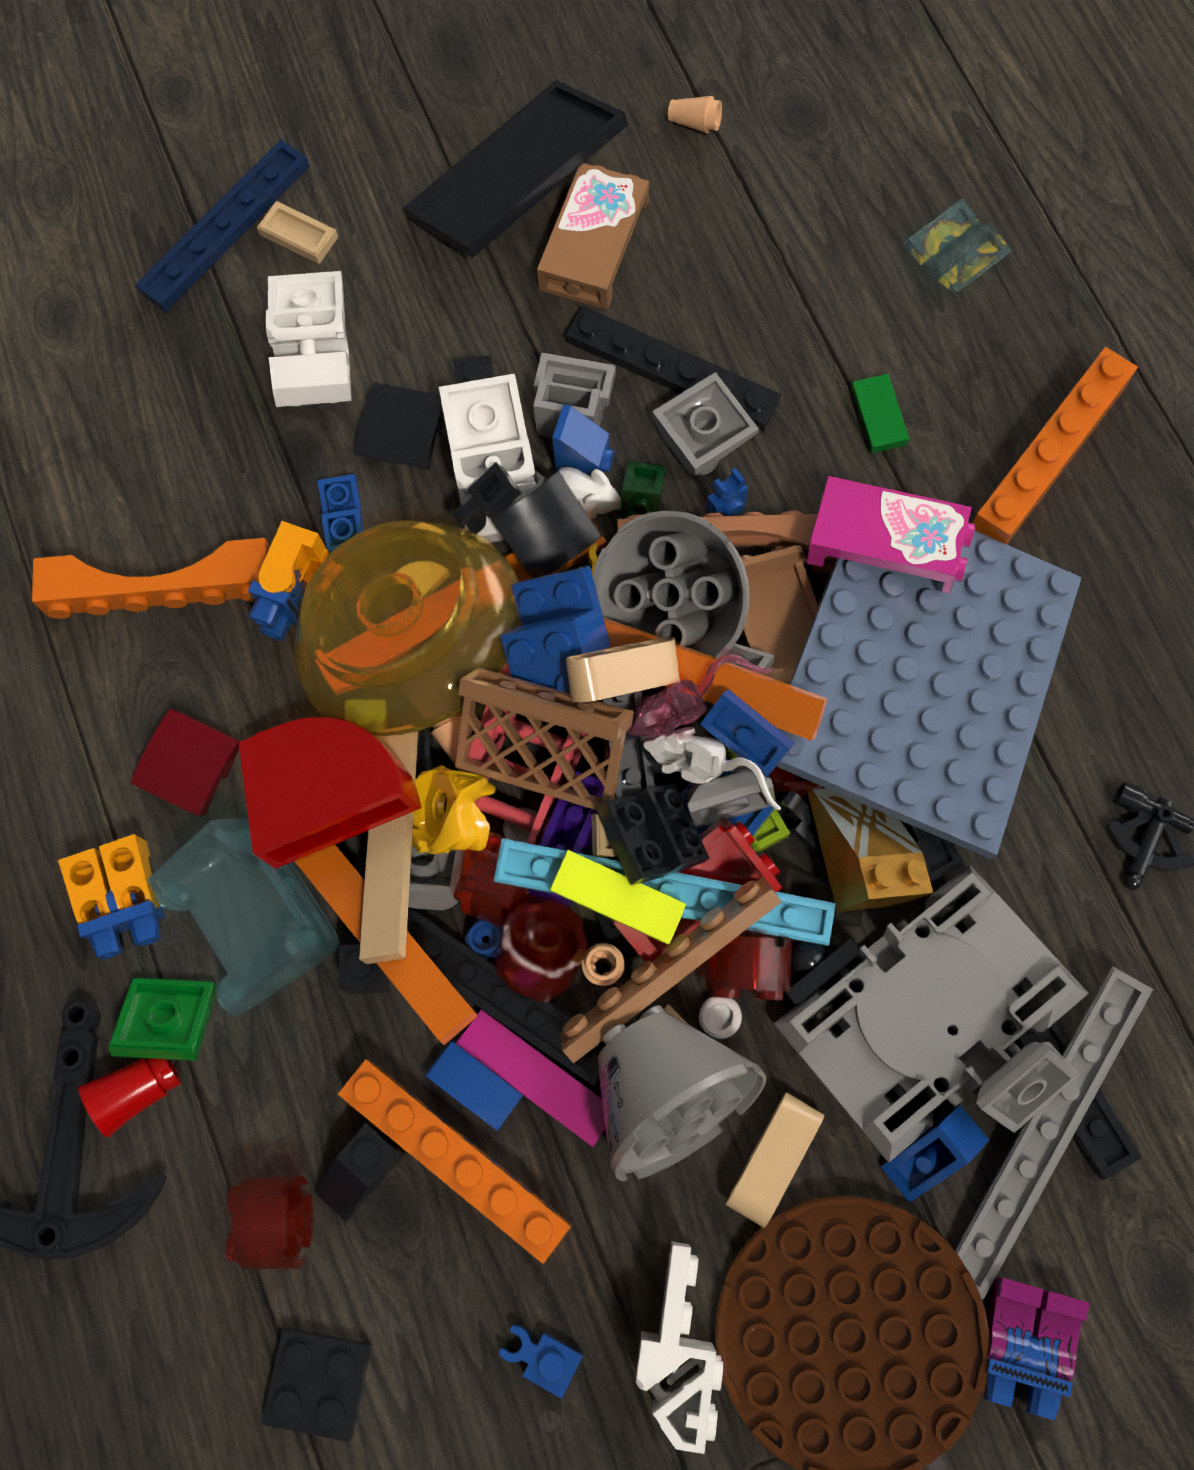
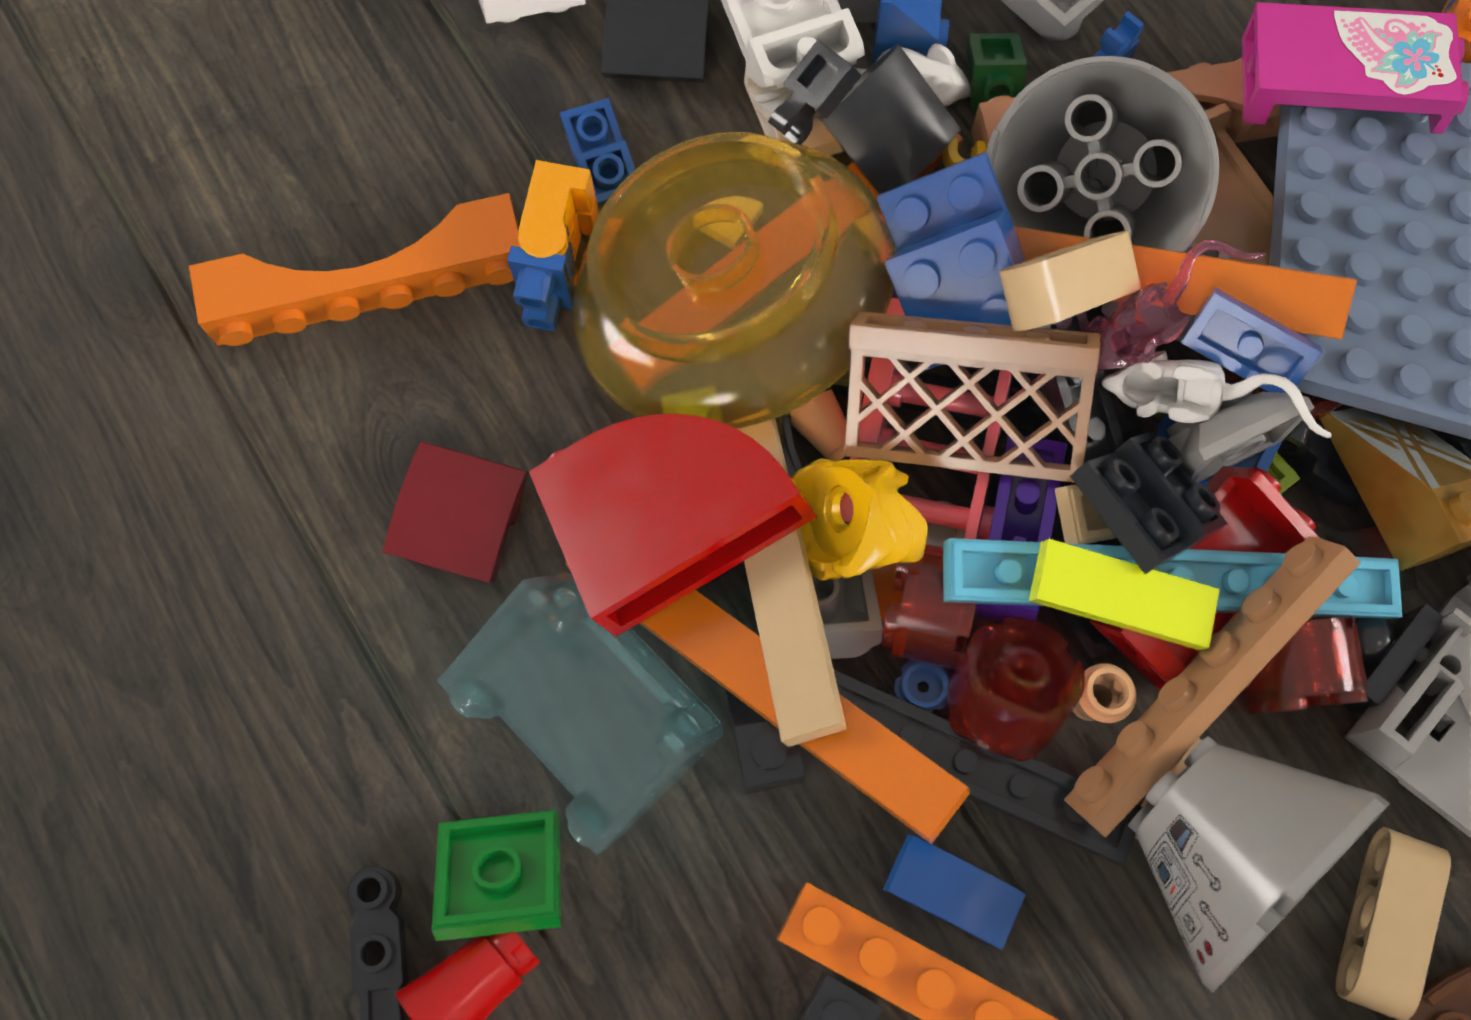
camera: 15 degrees left, 0 degrees up
light orange hips [58,834,165,960] -> none
dark pink tile [456,1009,606,1147] -> none
white tile [699,995,742,1039] -> none

